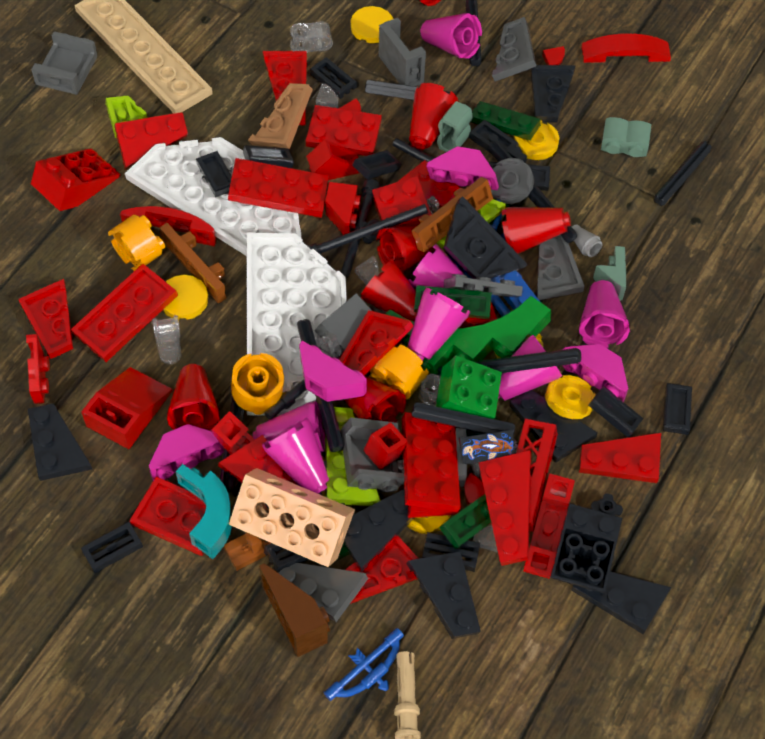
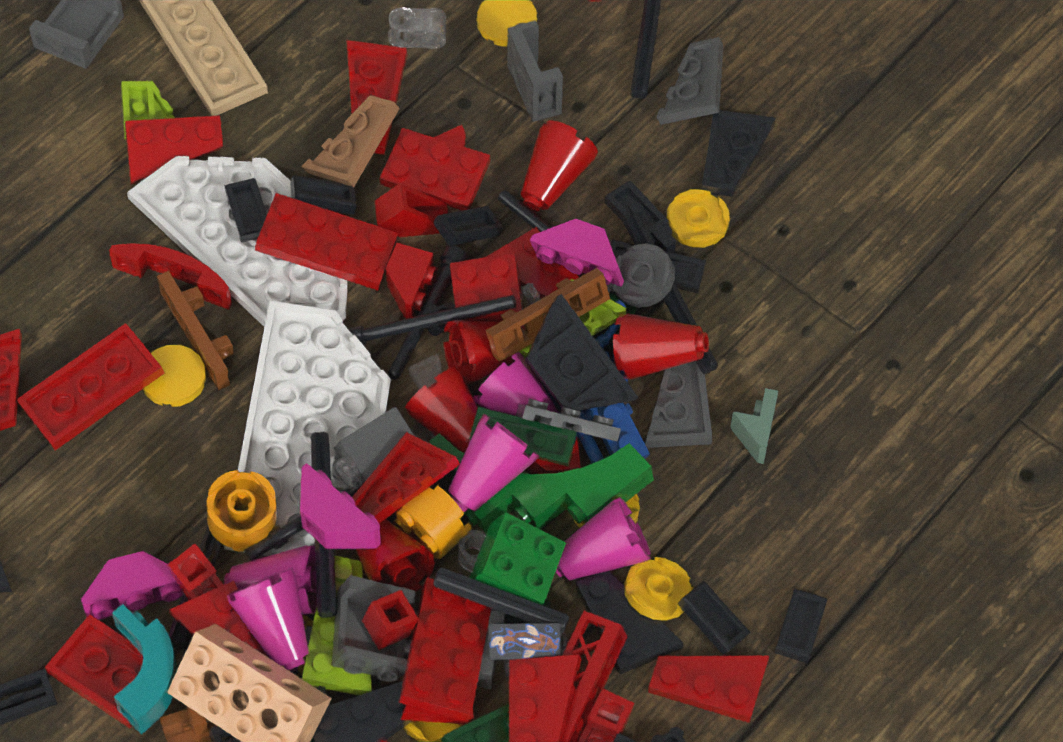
camera: 10 degrees right, 0 degrees up
red slope [31,148,121,211] -> none
red slope [81,367,173,449] -> none
light orange brick [108,215,165,271] -> none
clear piece [152,315,182,364] -> none
red cone [167,364,220,431] -> none
black tile [310,57,357,99] -> none
clear tile [316,83,338,108] -> none
black axle [365,80,450,100] -> none
dark pink cone [420,13,482,58] -> none
sand green brick [437,101,472,152] -> none
black axle [438,348,582,379] -> none
red tile [464,473,485,506] -> none
dark green plate [471,101,541,141] -> none
red tile [542,46,565,65] -> none
dark pink slope [562,344,628,402] -> none
light grey cone [572,224,603,257] -> none
dark pink cone [579,280,630,348] -> none
red slope [581,34,671,63] -> none
sand green brick [601,117,651,157] -> none
black axle [654,141,712,206] -> none

